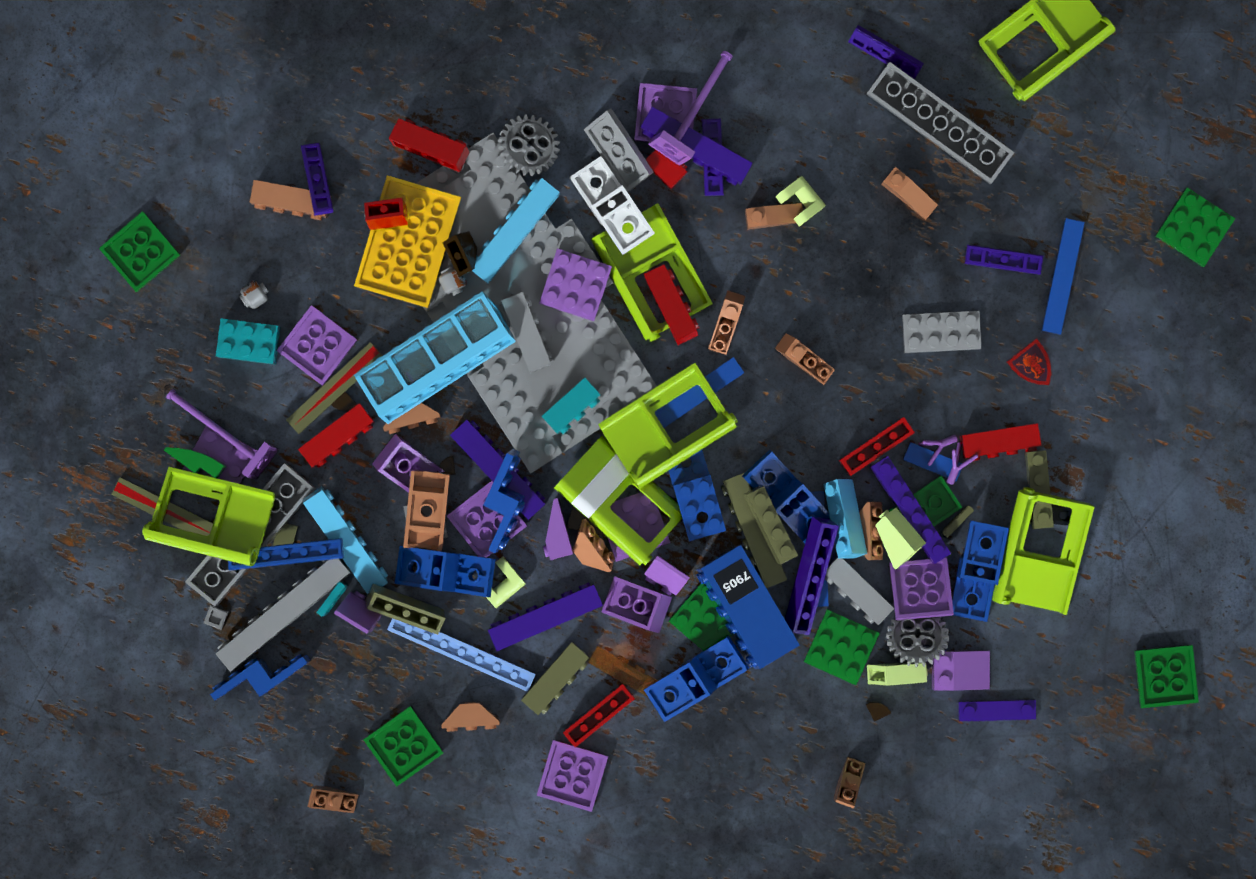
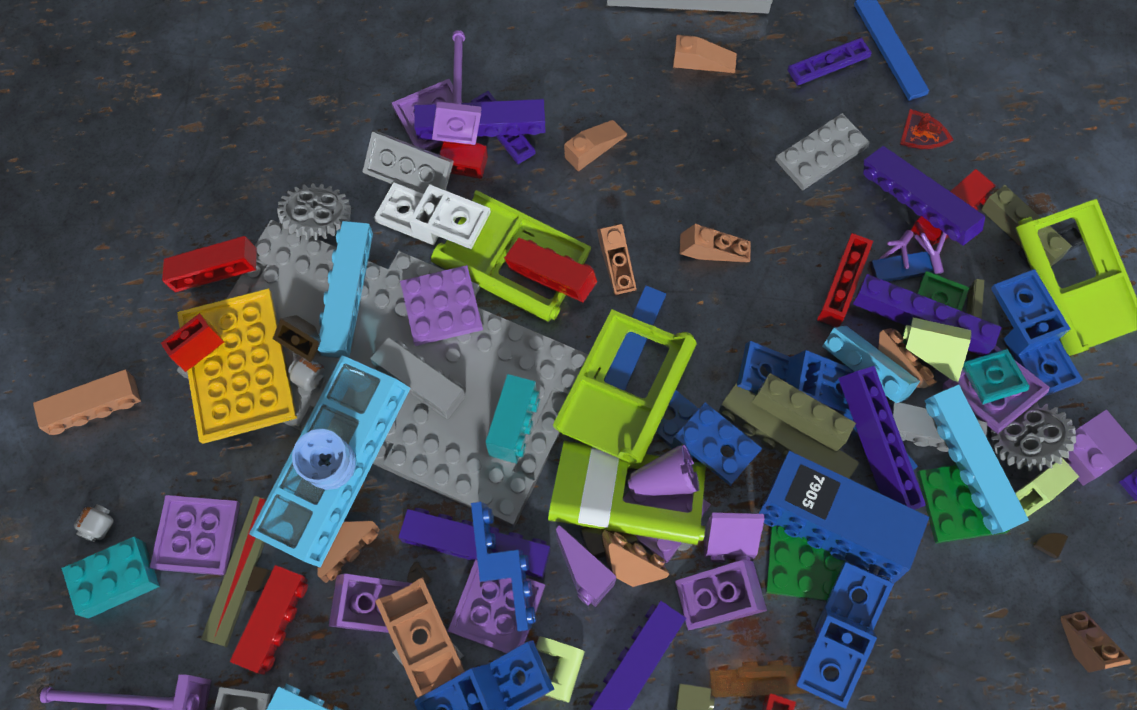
camera: 30 degrees left, 20 degrees down
dark purple plate [301,142,333,216] -> none
yellowish green connector [776,176,826,227] -> none
none -> light blue wheel [292,429,356,490]
none -> medium lavender cone [628,445,699,497]
none -> dark purple brick [863,146,985,246]
none -> medium azure brick [924,385,1029,534]
none -> teal tile [963,349,1030,404]

